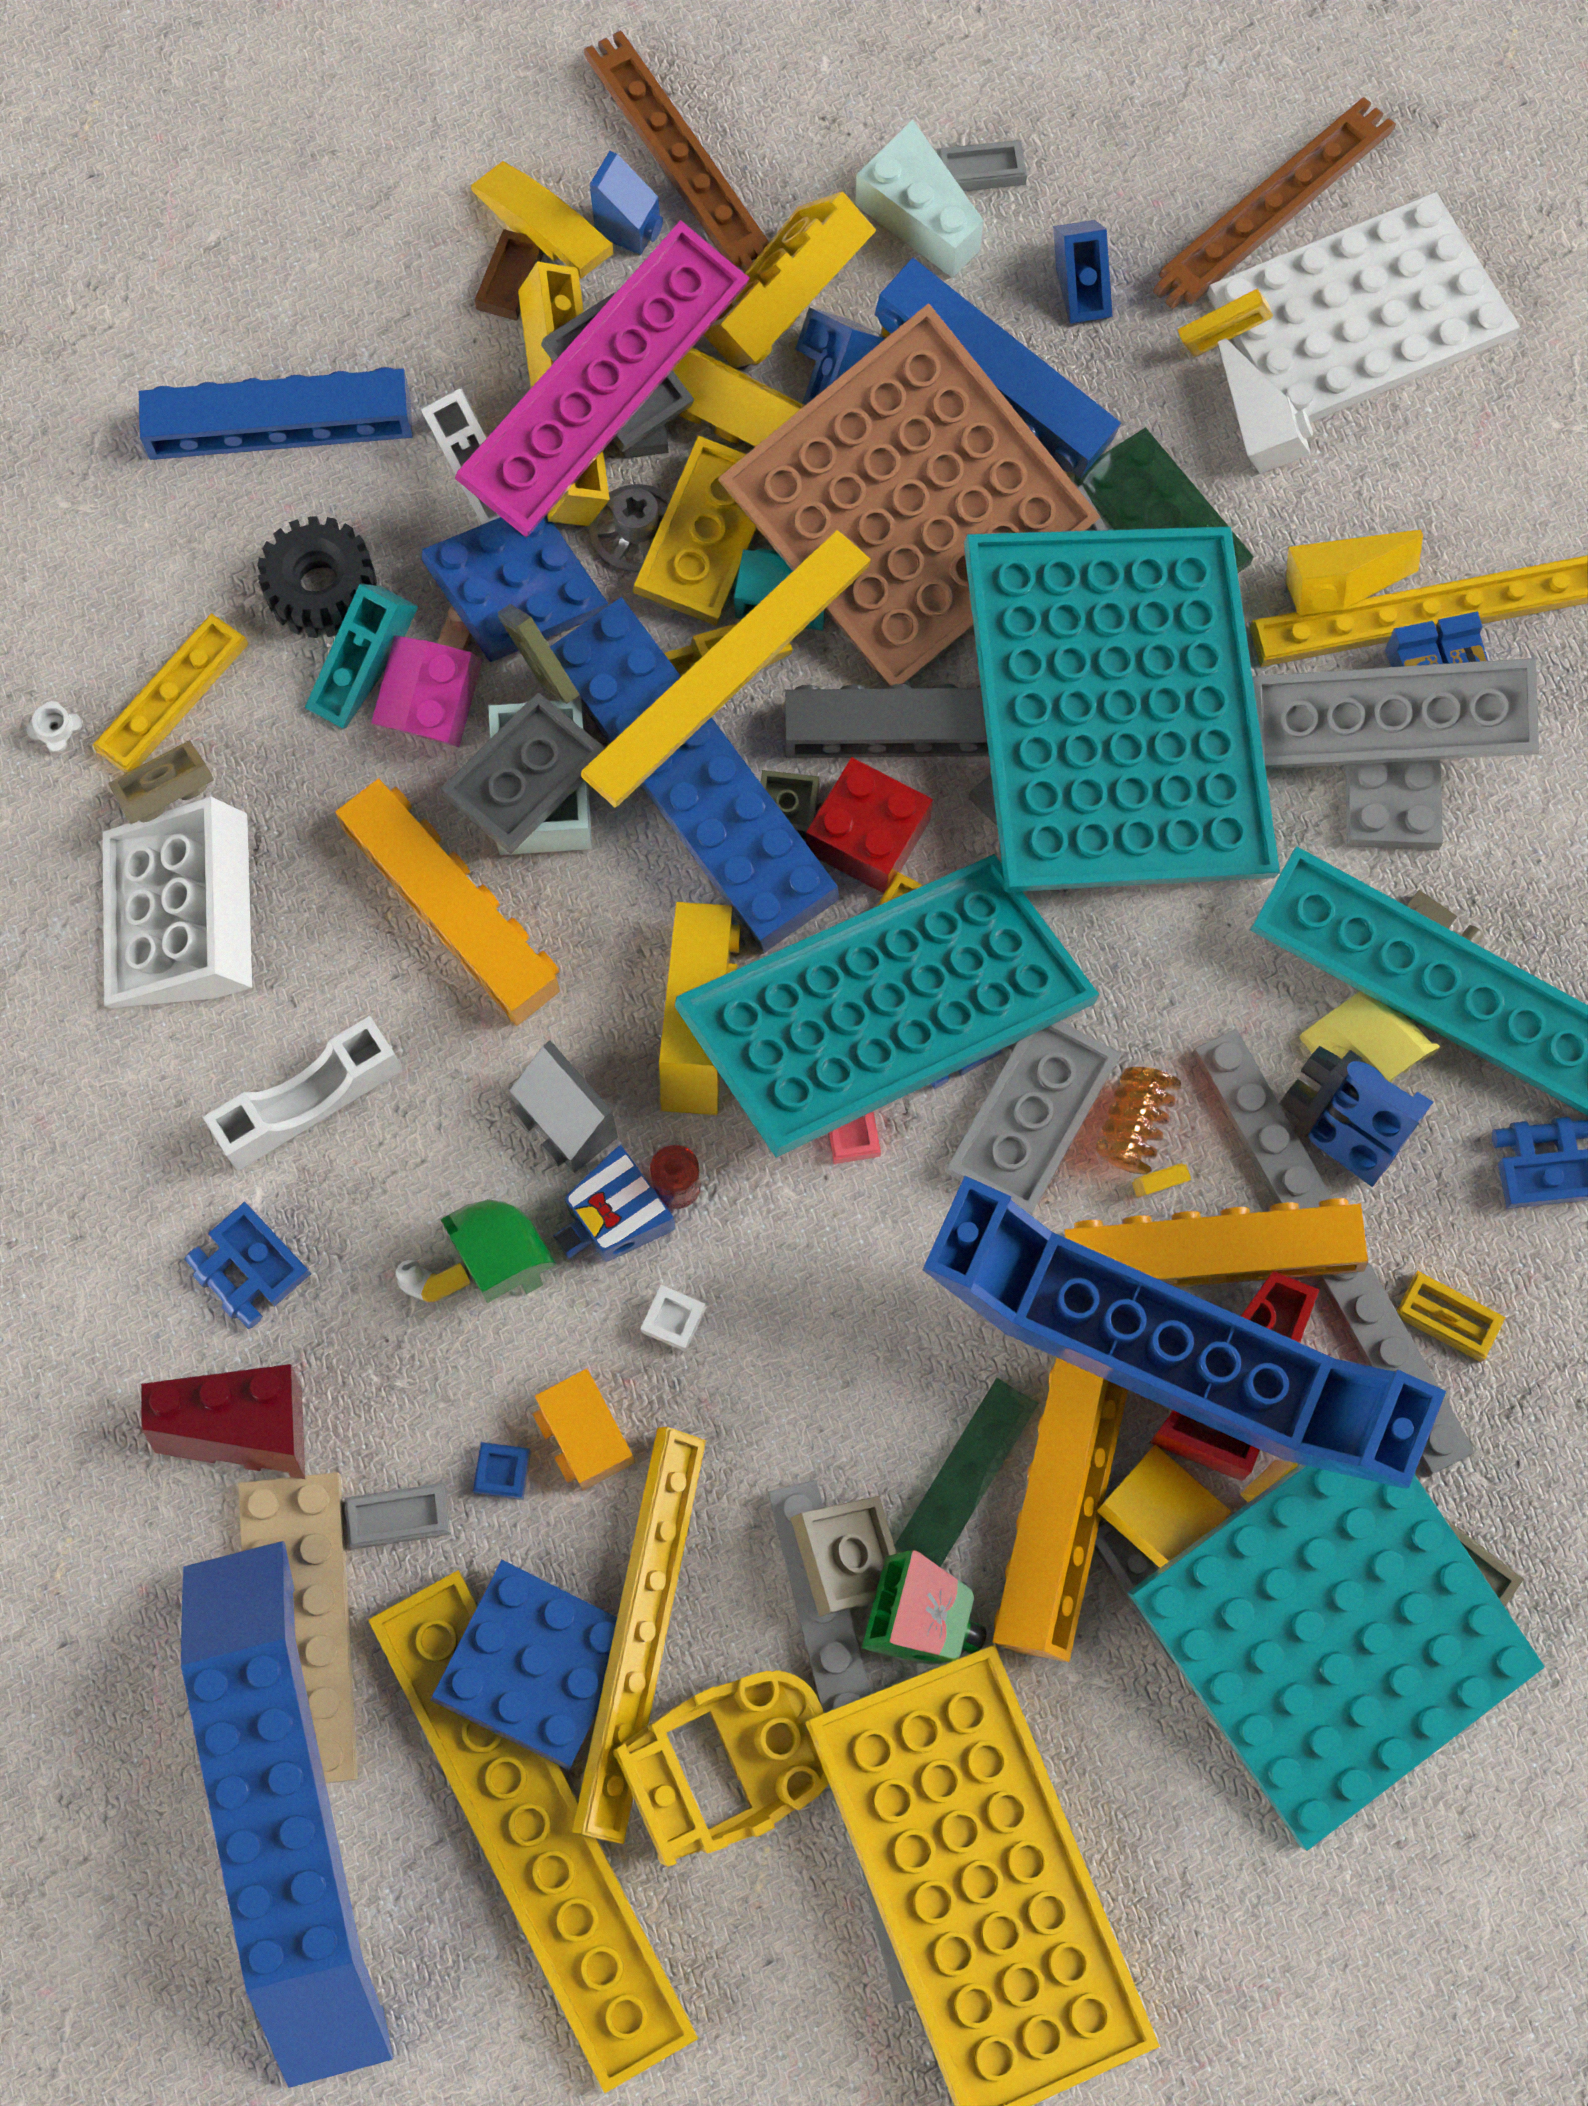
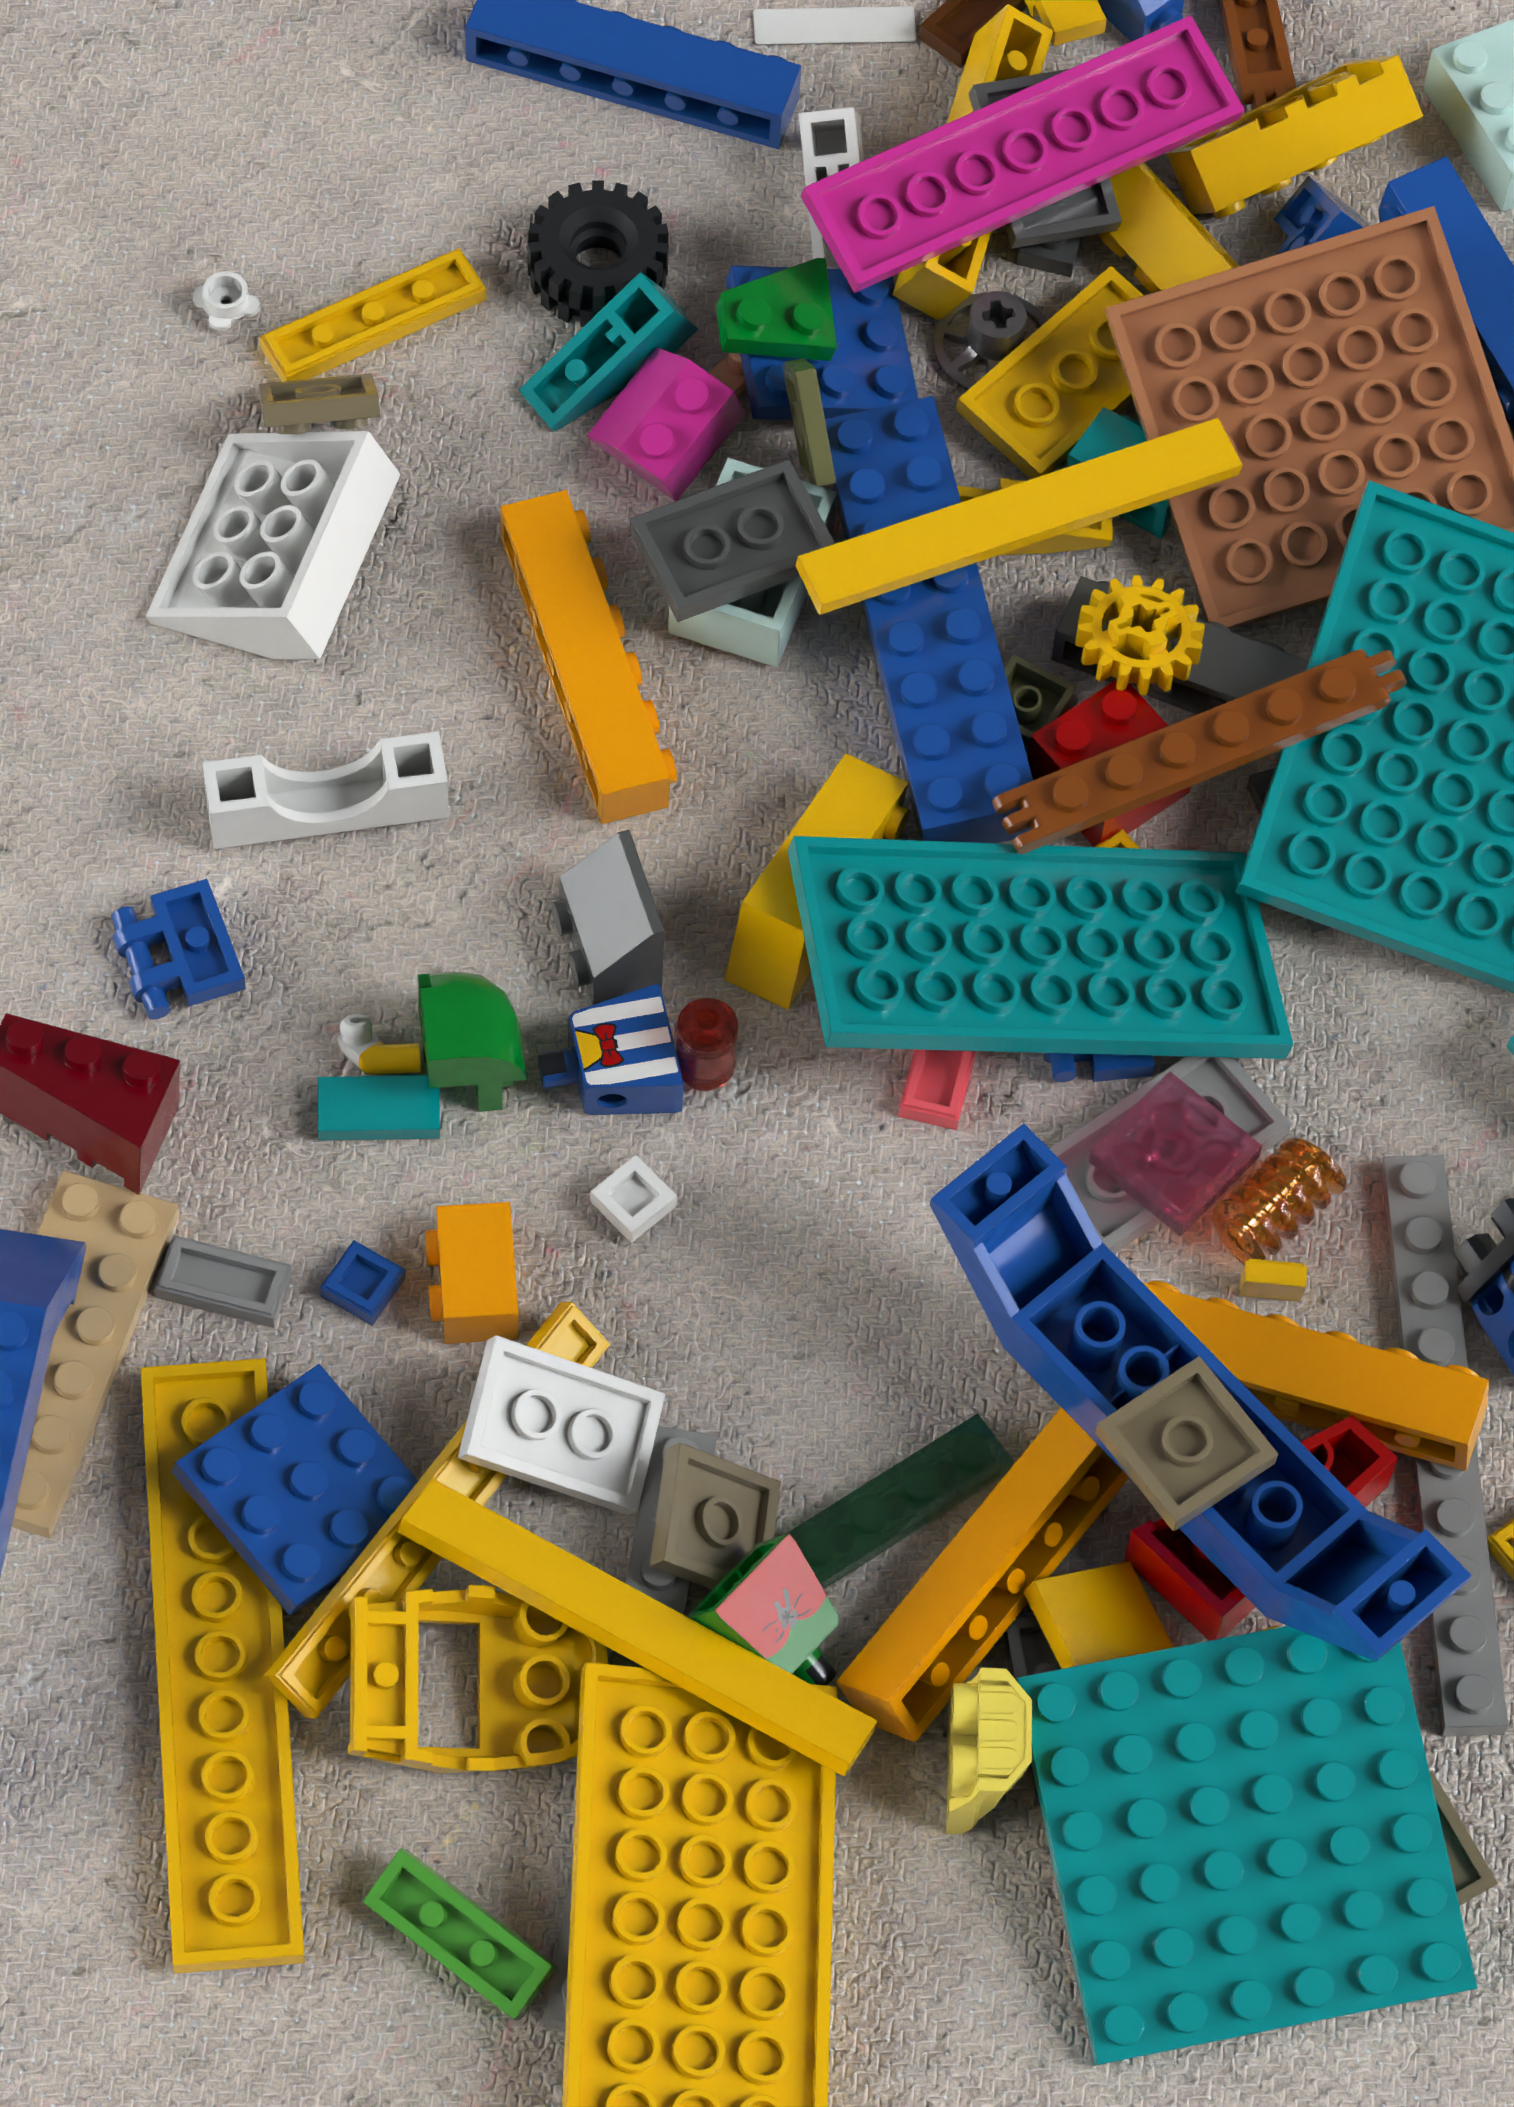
camera: 20 degrees right, 10 degrees down
none -> teal tile [318,1075,440,1141]
none -> bright green plate [362,1849,558,2020]
none -> yellow tile [398,1478,877,1777]
none -> white plate [458,1335,665,1515]
none -> green wing [716,258,837,361]
none -> white sticker [753,6,916,45]
none -> light yellow slope [946,1668,1032,1835]
none -> dark orange hinge [991,649,1407,854]
none -> yellow gear [1075,575,1205,695]
none -> clear pink plate [1088,1071,1262,1237]
none -> dark tan plate [1095,1356,1278,1532]

